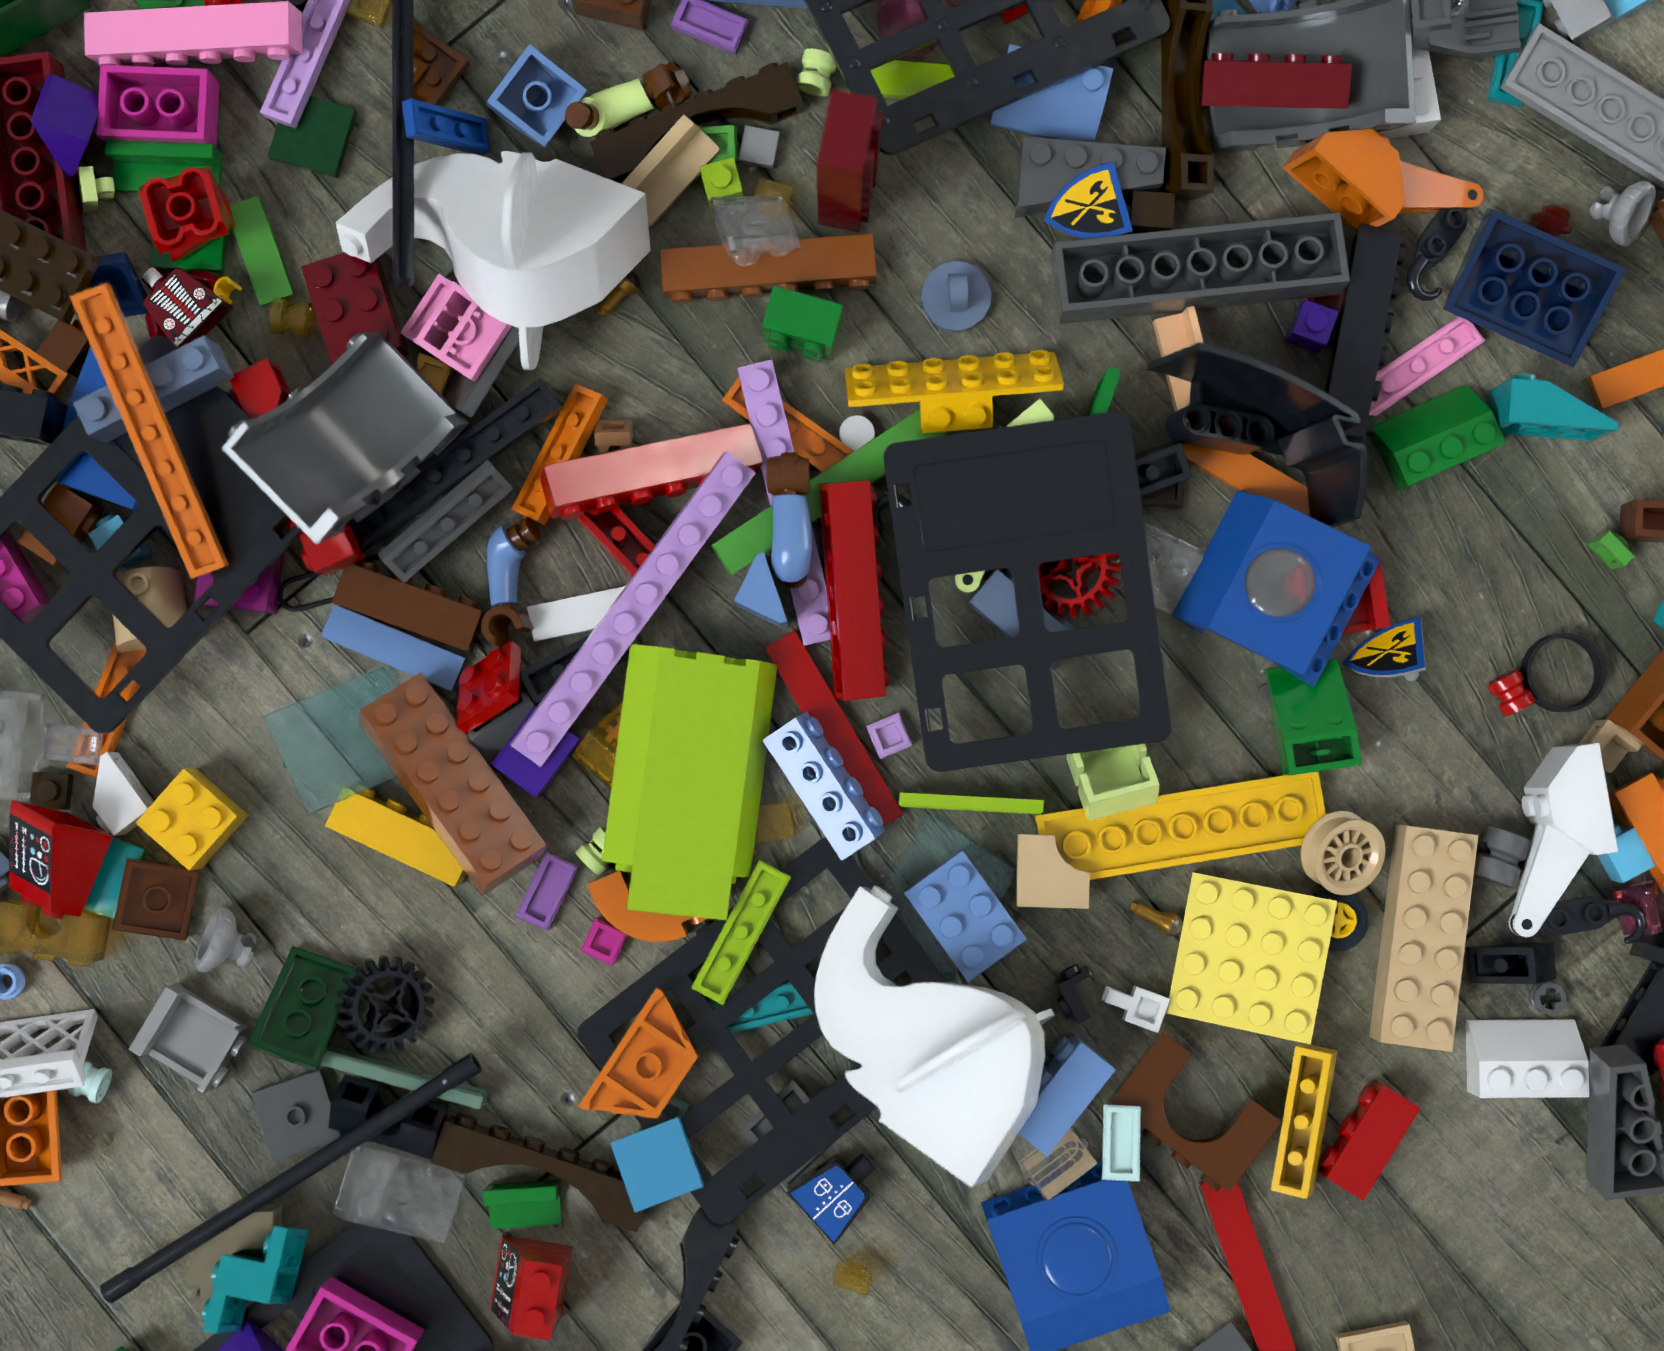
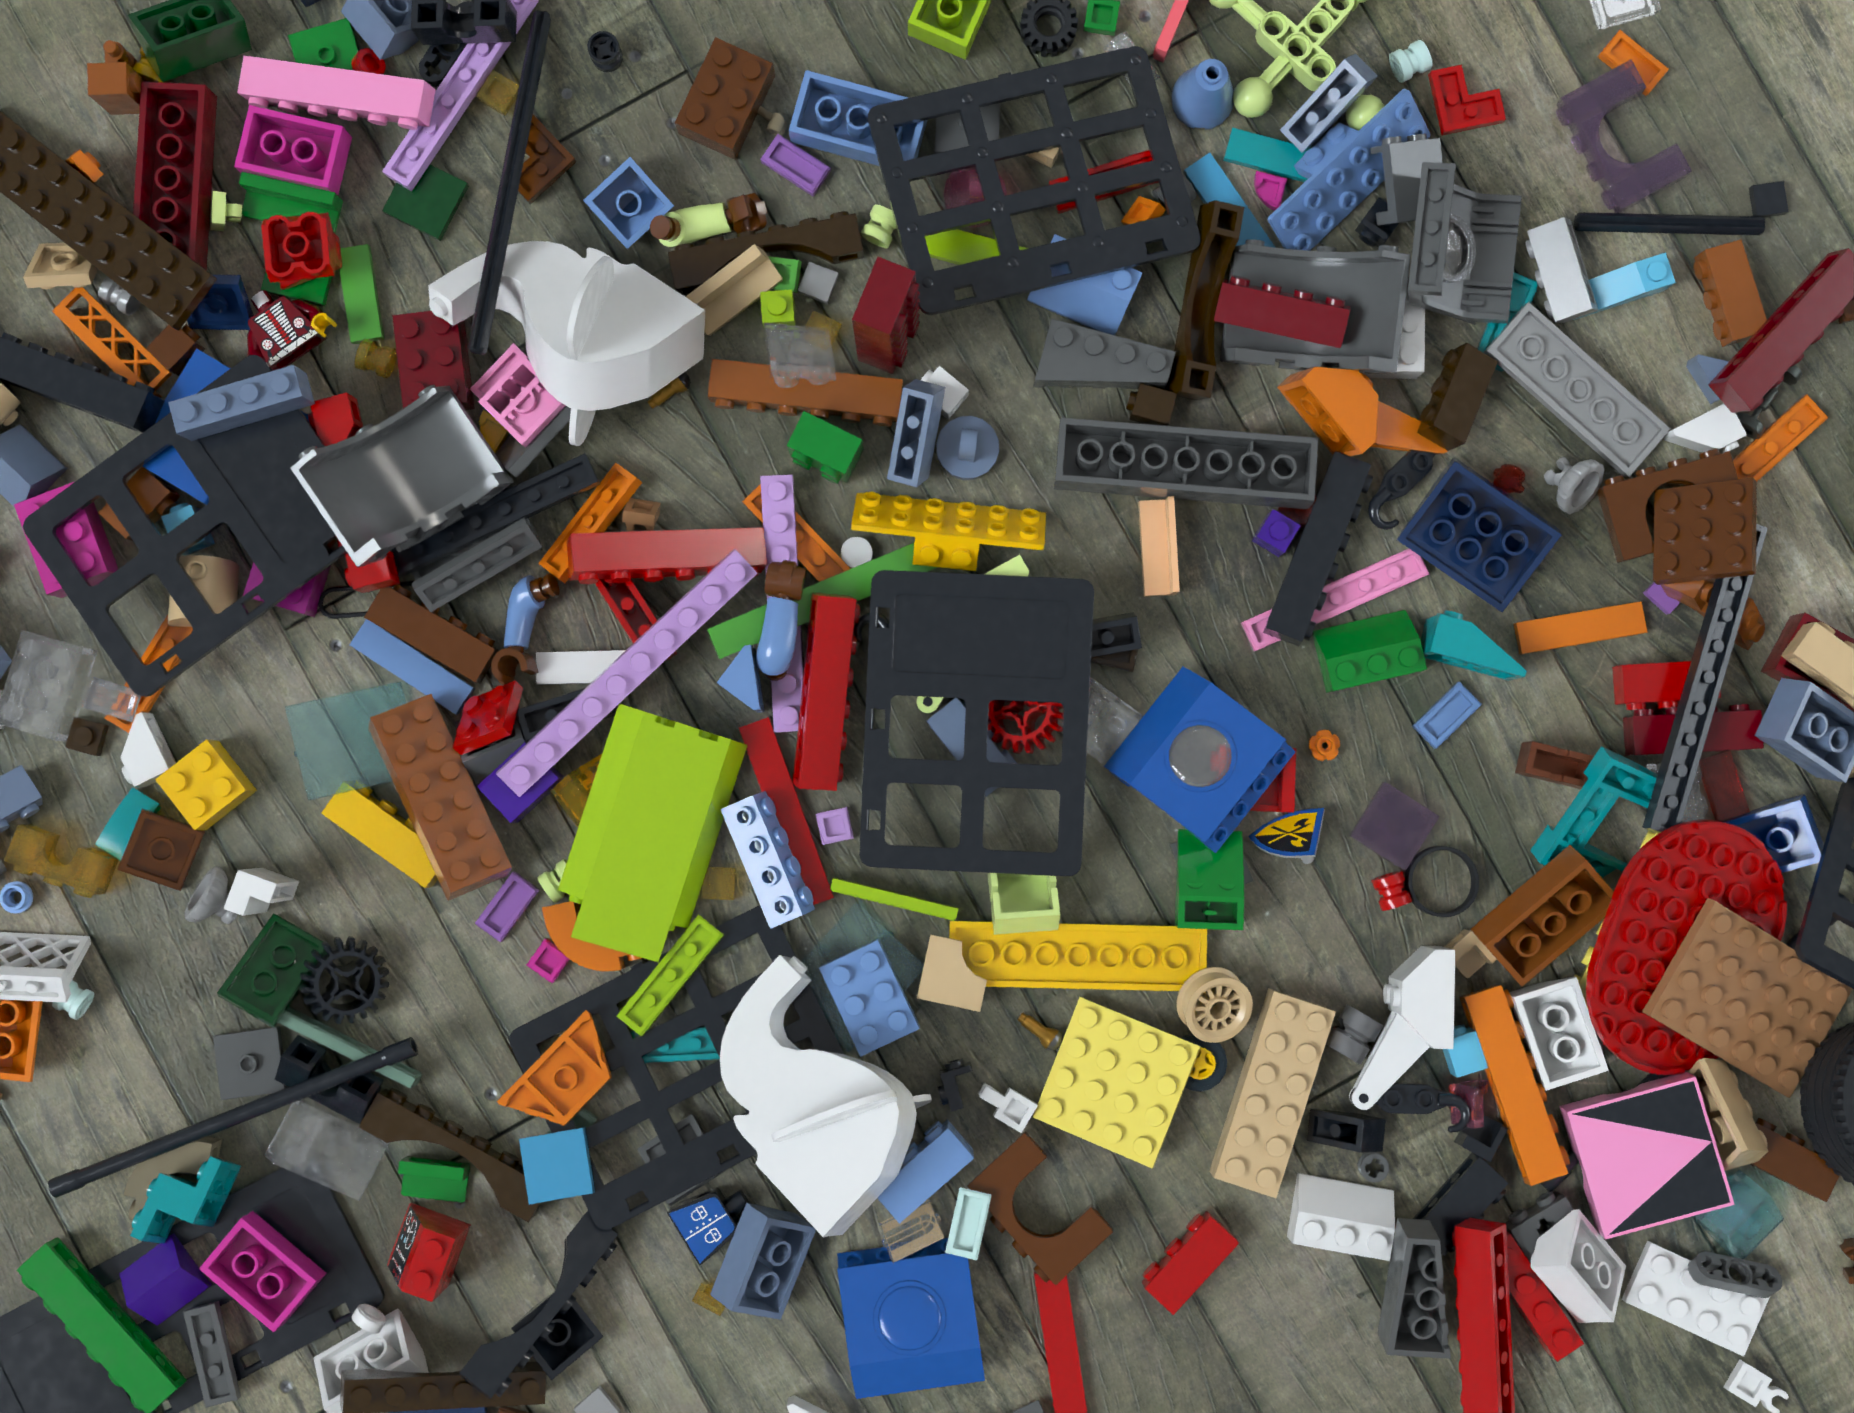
camera: 10 degrees right, 0 degrees up
red slope [9,800,113,919] -> none
dark purple slope [30,74,99,178] -> none
orange plate [70,283,228,579] -> none
light grey panel [128,983,250,1094] -> none
blue tile [402,98,490,156] -> none
shield [1043,162,1133,239] -> none
green tile [1086,367,1122,416] -> none
black beam [1147,342,1367,528] -> none
orange tile [1182,444,1310,515] -> none
yellow brick [1271,1043,1338,1199] -> none
bright green plate [1587,531,1635,570] -> none
none -> white piece [224,868,299,916]
none -> sand blue brick [710,1203,816,1320]
none -> sand blue brick [887,379,946,487]
none -> white brick [921,366,969,420]
none -> orange plate [1309,730,1340,761]
none -> clear purple plate [1349,782,1440,871]
none -> medium blue tile [1412,681,1482,749]
none -> dark brown brick [1417,343,1498,451]

